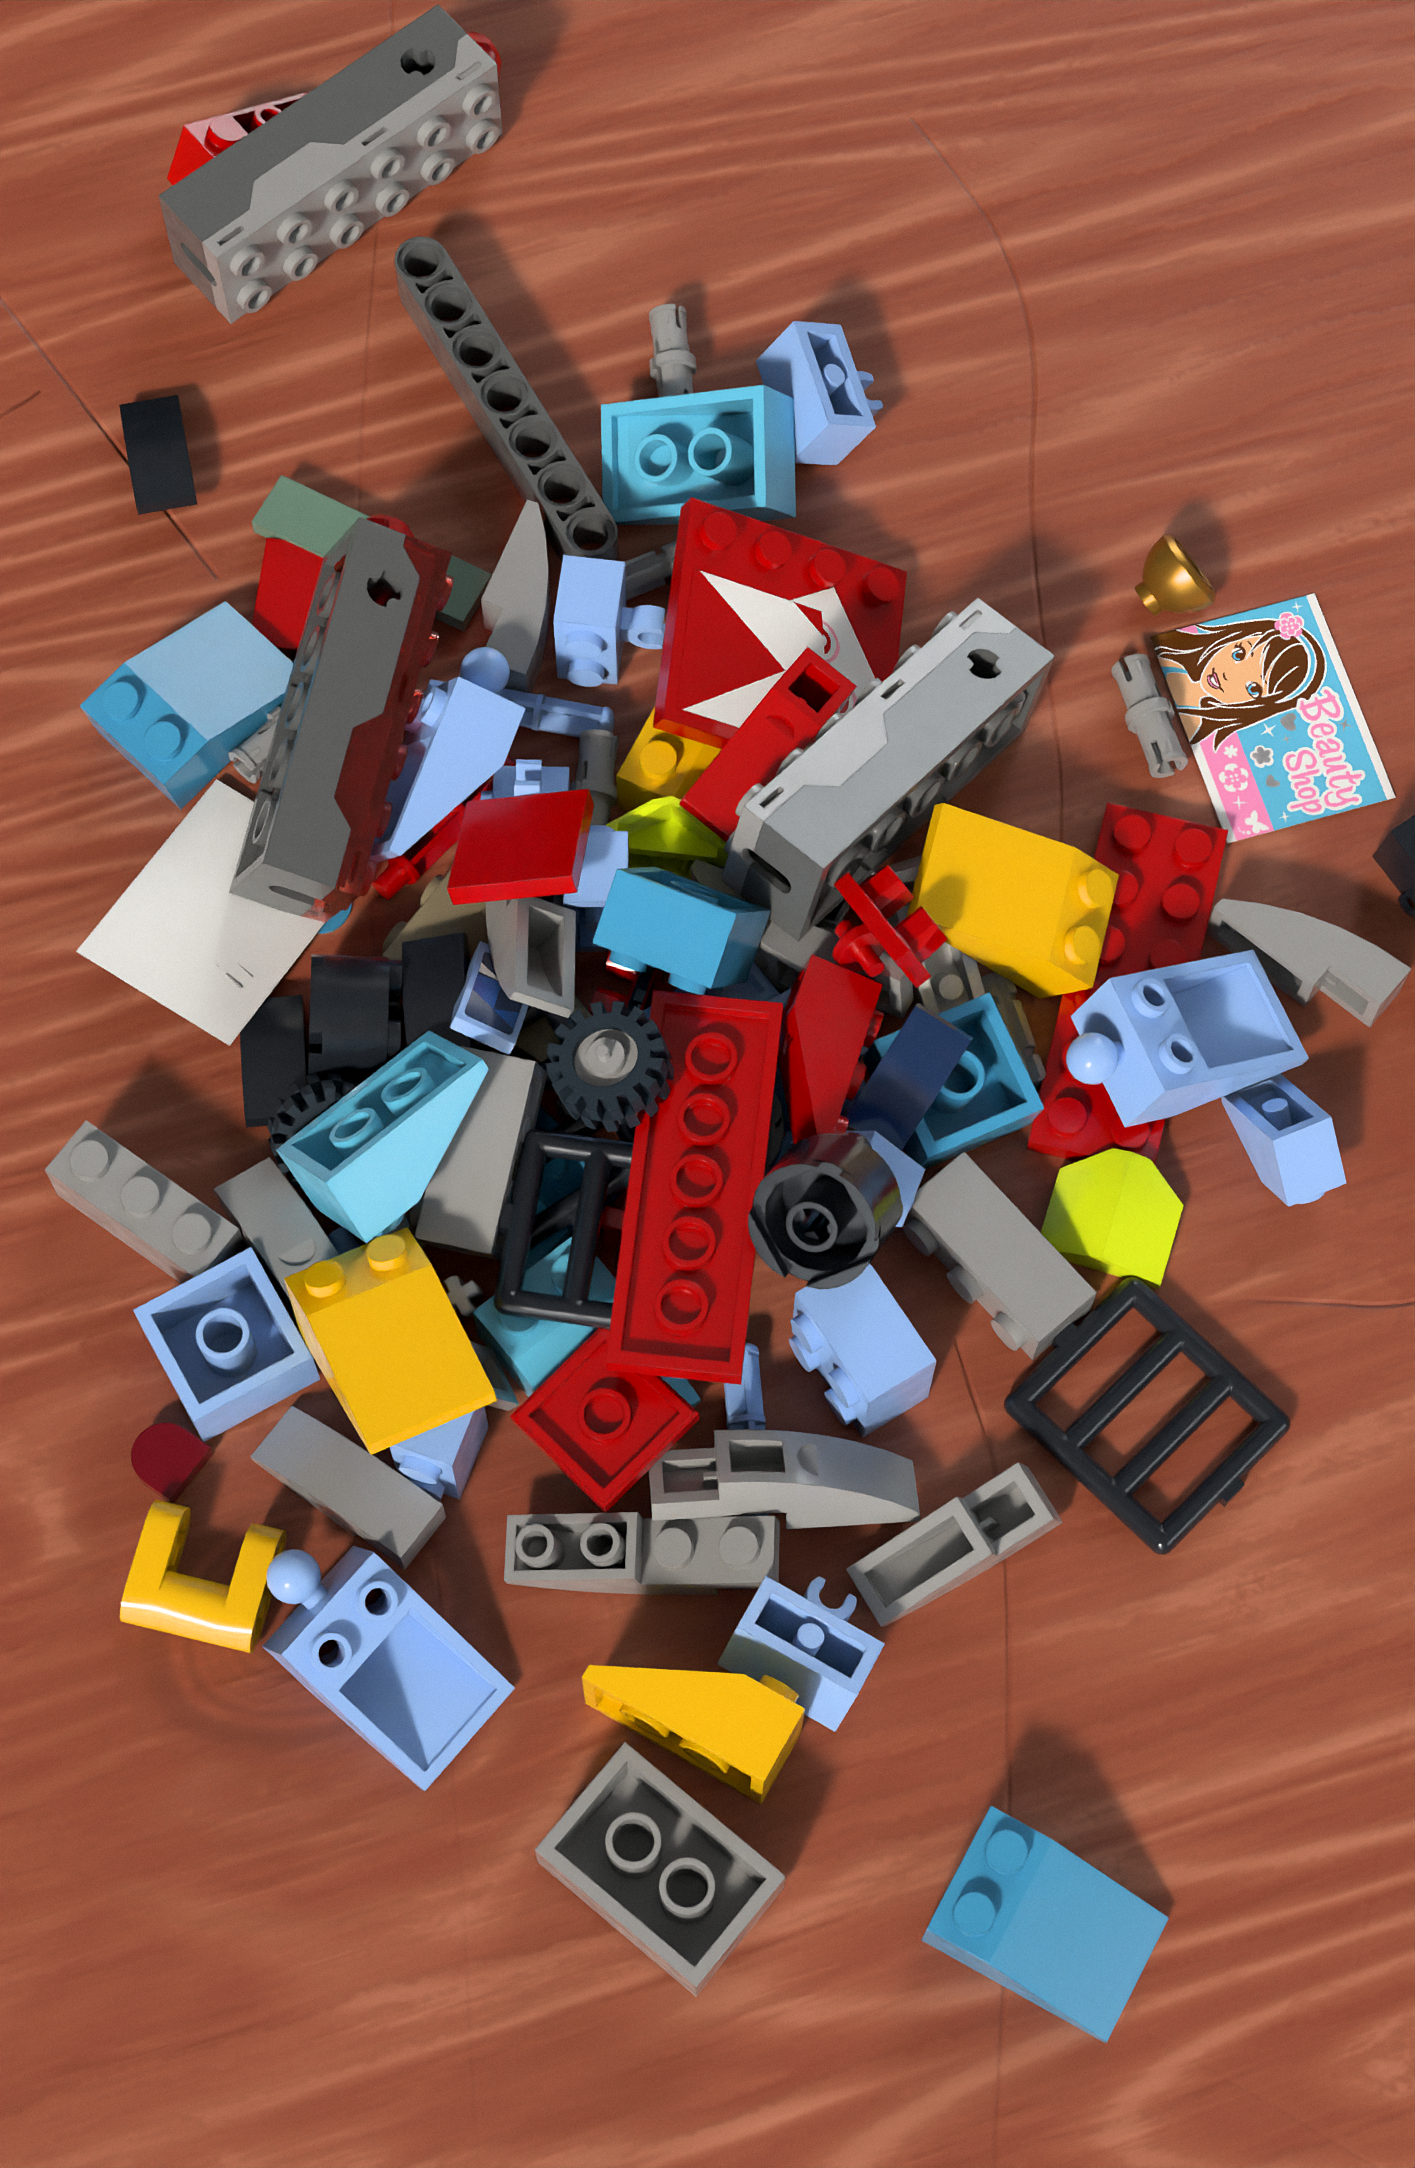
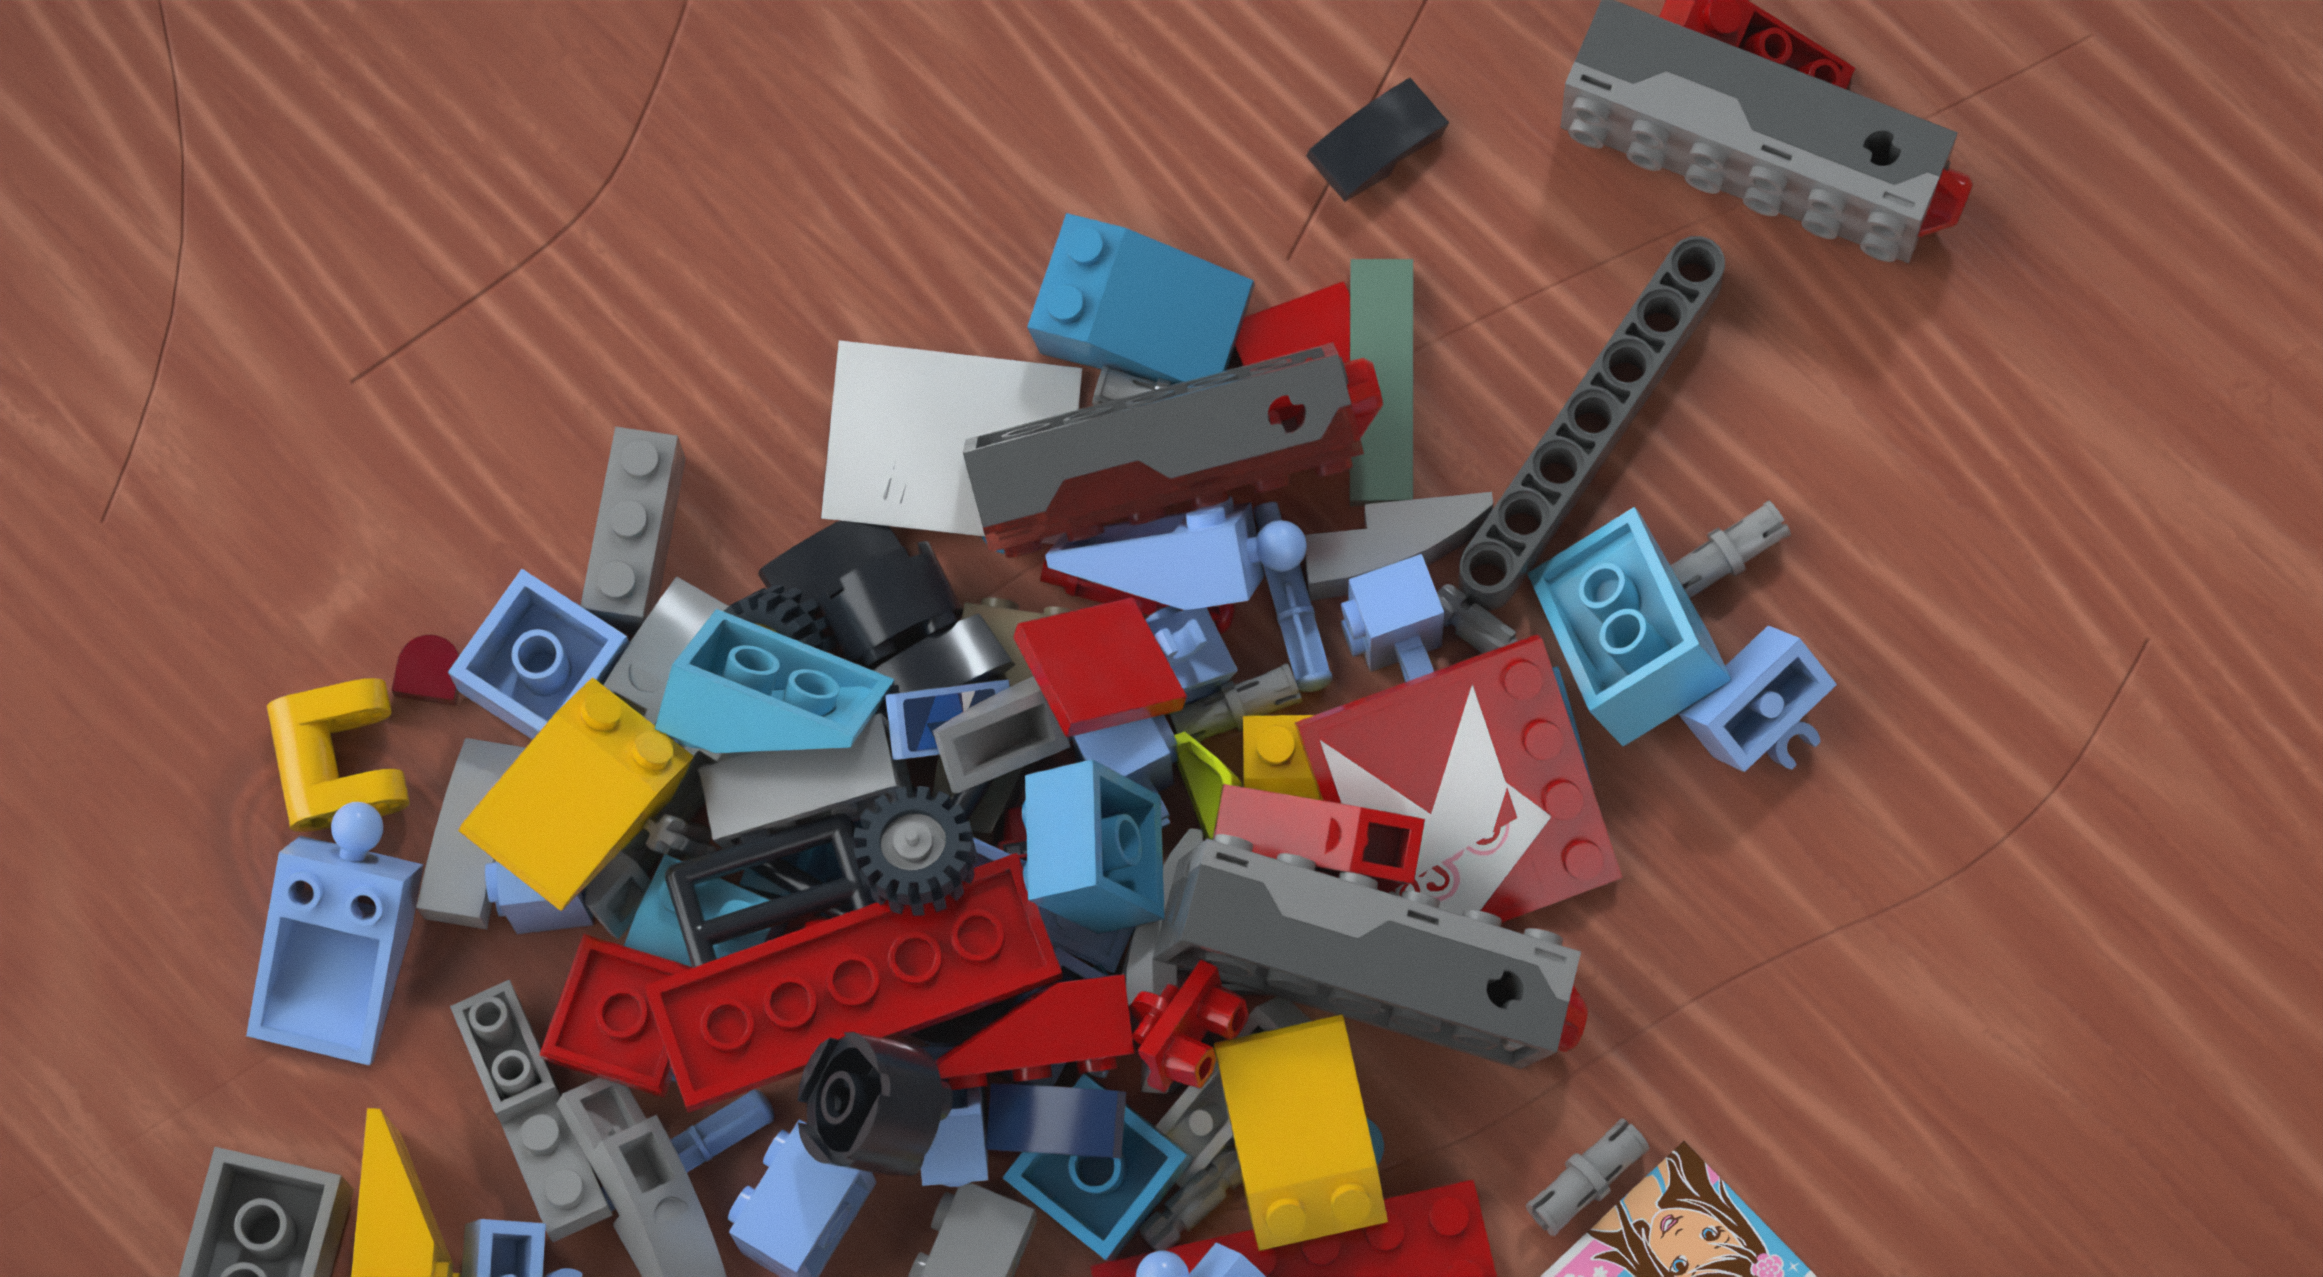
camera: 70 degrees right, 5 degrees up
pearl gold brick [1134,535,1216,616] -> none

